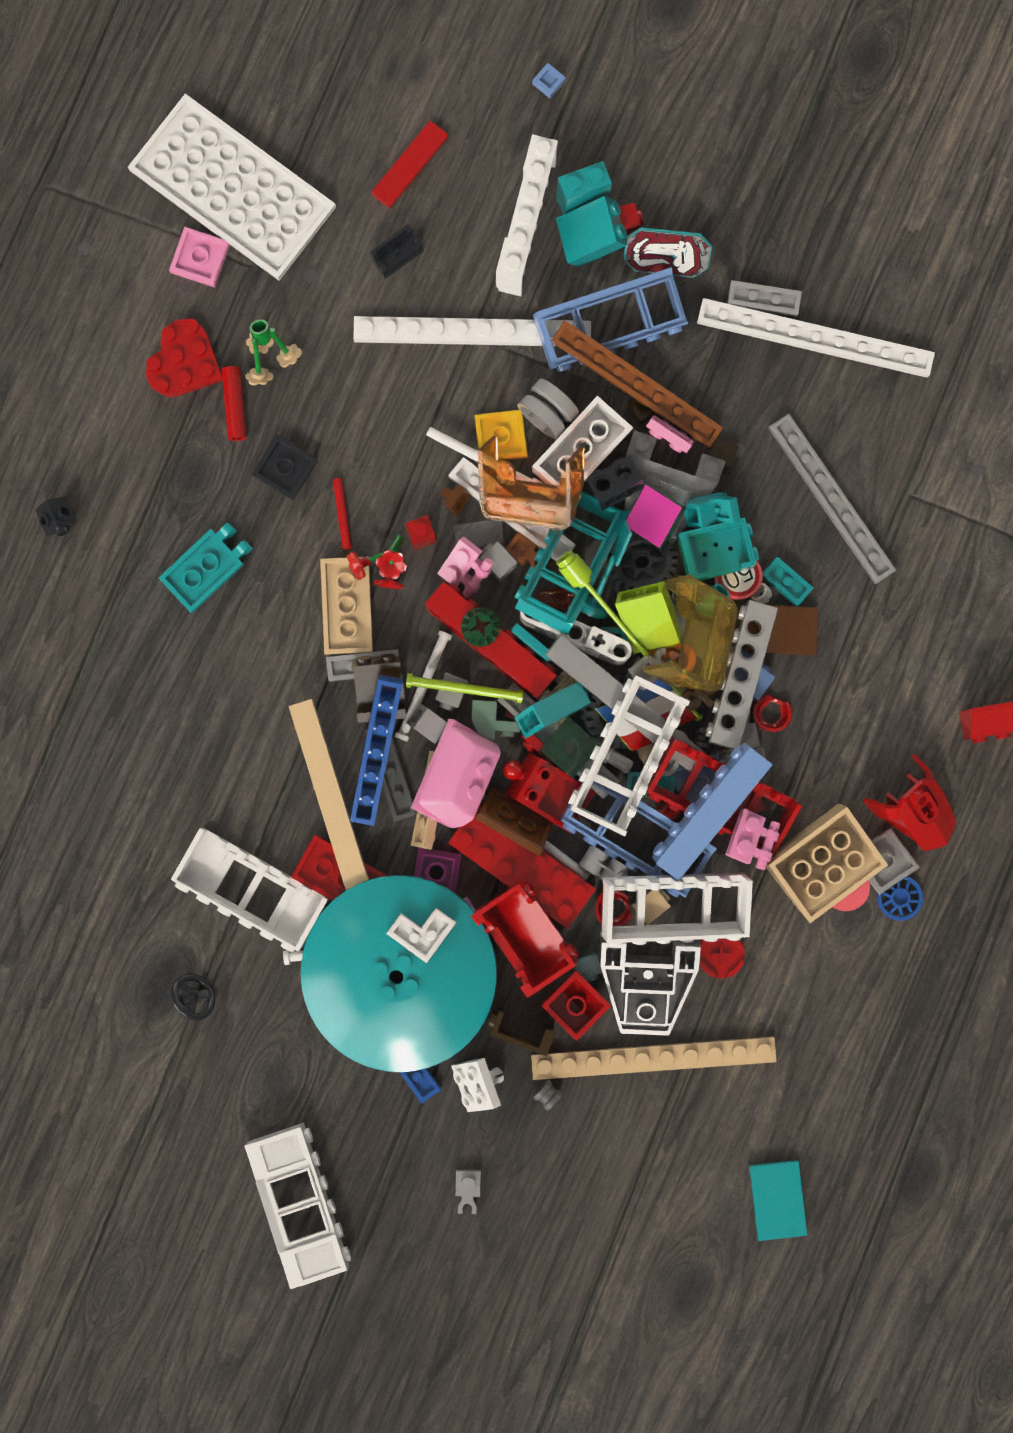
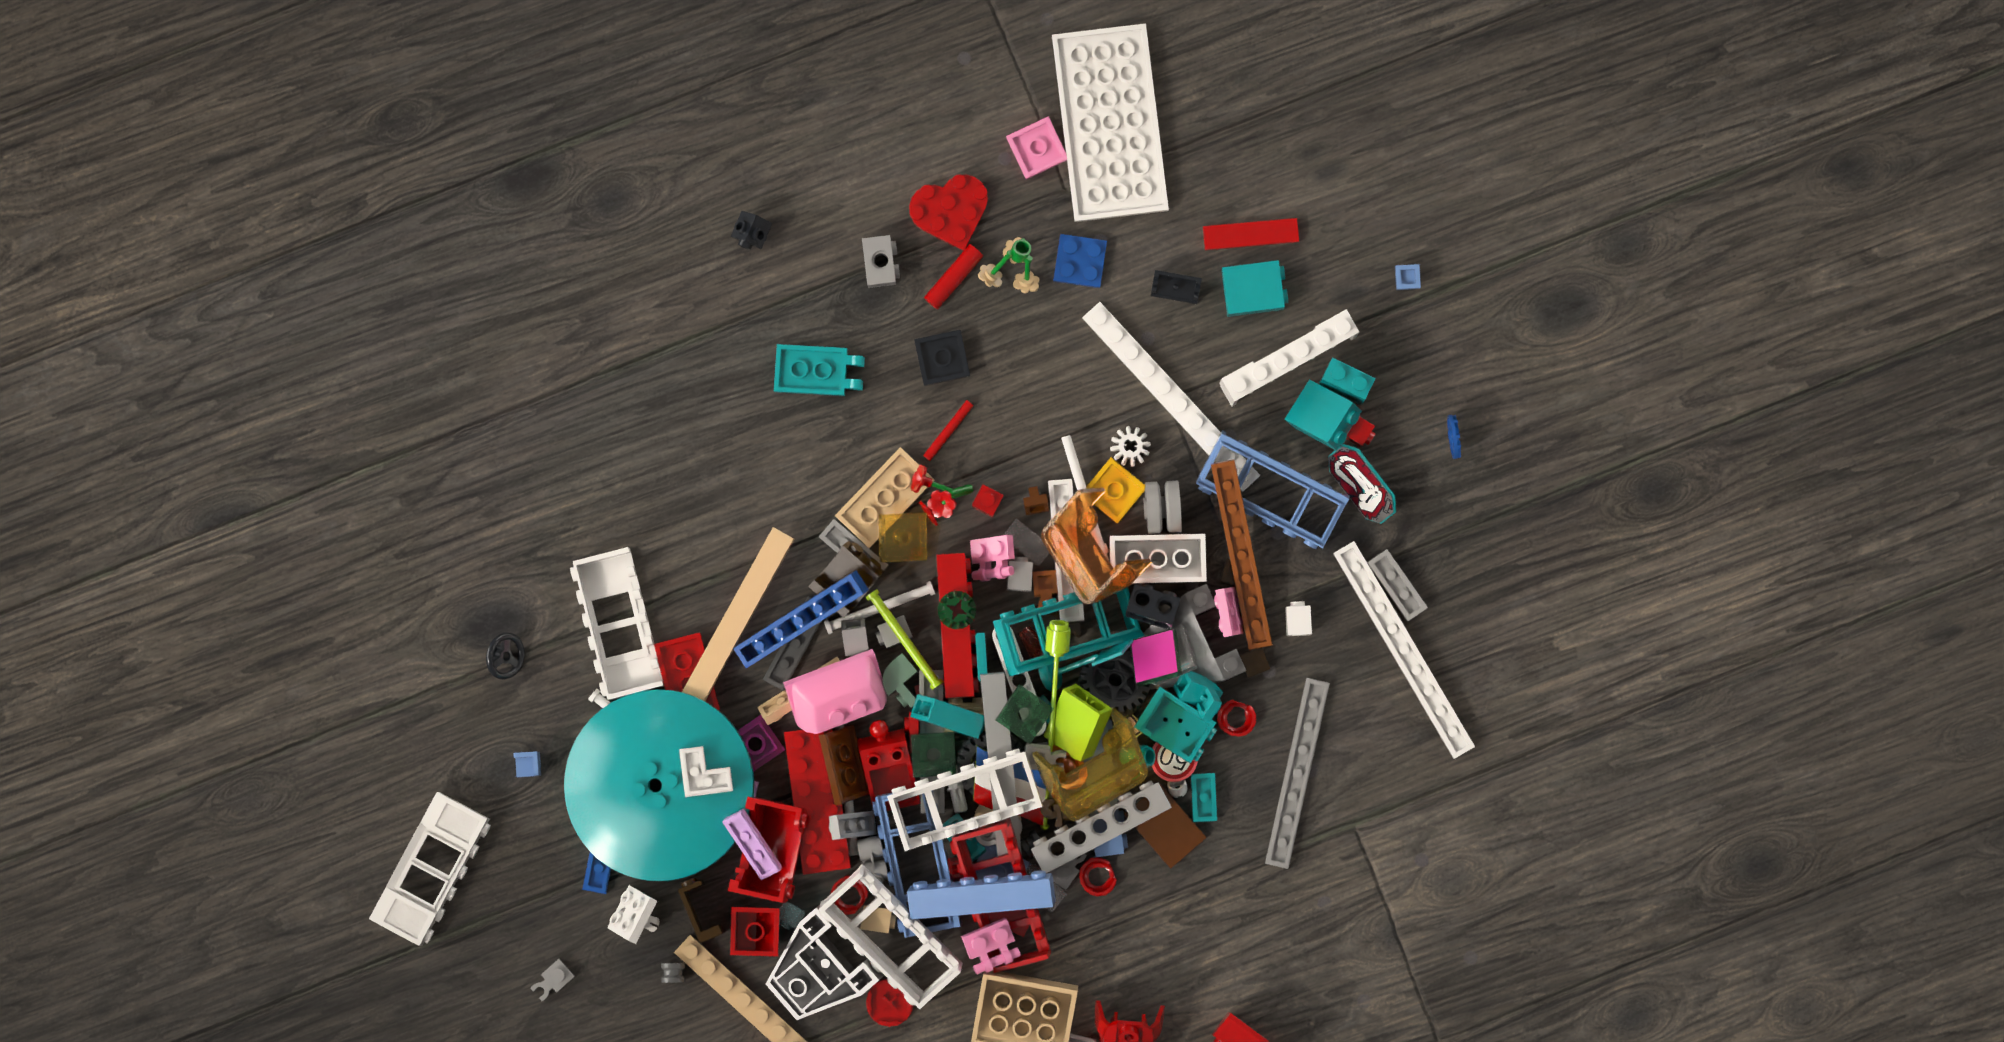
camera: 50 degrees right, 0 degrees up
none -> medium blue panel [513,751,541,777]
none -> lavender tile [723,808,782,881]
none -> light grey plate [829,811,877,840]
none -> light grey brick [862,235,900,288]
none -> clear yellow plate [879,512,927,562]
none -> clear green piece [995,684,1054,744]
none -> blue plate [1053,234,1107,288]
none -> white gear [1110,426,1151,467]
none -> red piece [1217,700,1256,737]
none -> teal brick [1221,260,1288,317]
none -> white brick [1285,601,1312,636]
none -> blue wheel [1447,415,1461,459]

